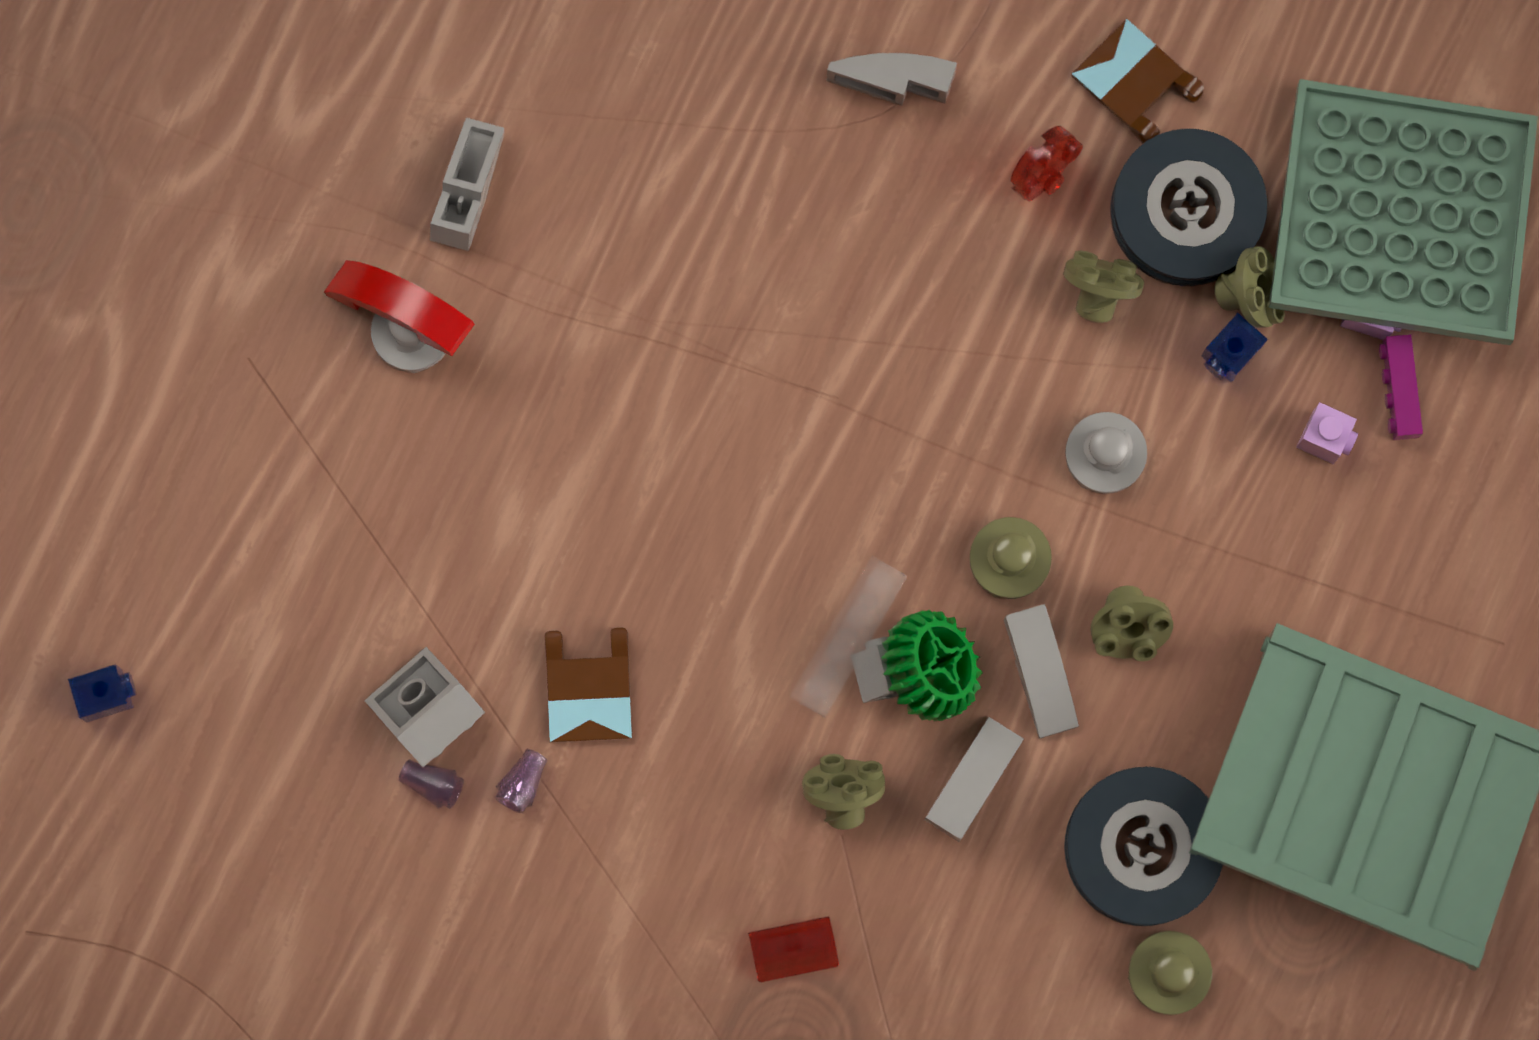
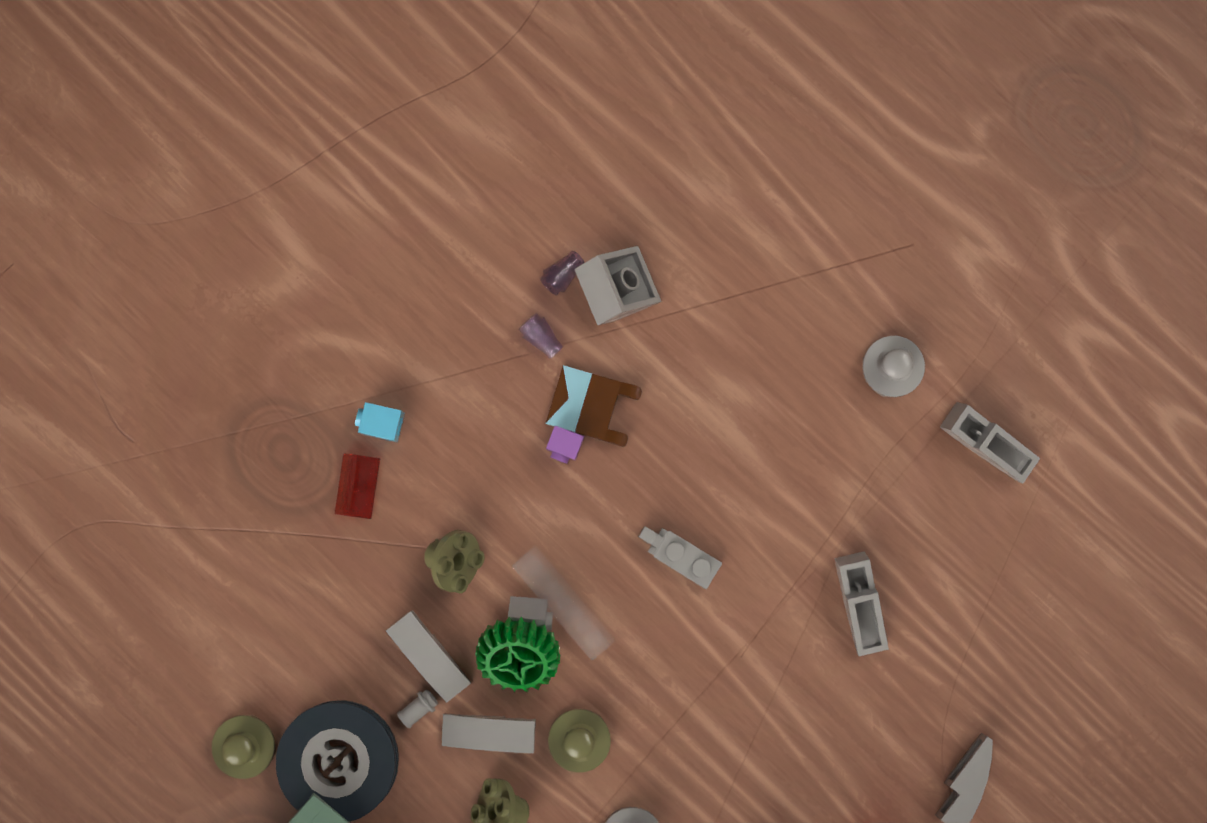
camera: 110 degrees right, 5 degrees up
clear blue brick [68,664,137,723] -> none
red slope [324,260,475,356] -> none
none -> medium azure brick [355,402,405,442]
none -> light grey pin [397,690,438,729]
none -> medium lavender plate [546,426,584,464]
none -> light grey hinge [638,526,722,589]
none -> light grey slope [834,552,889,656]

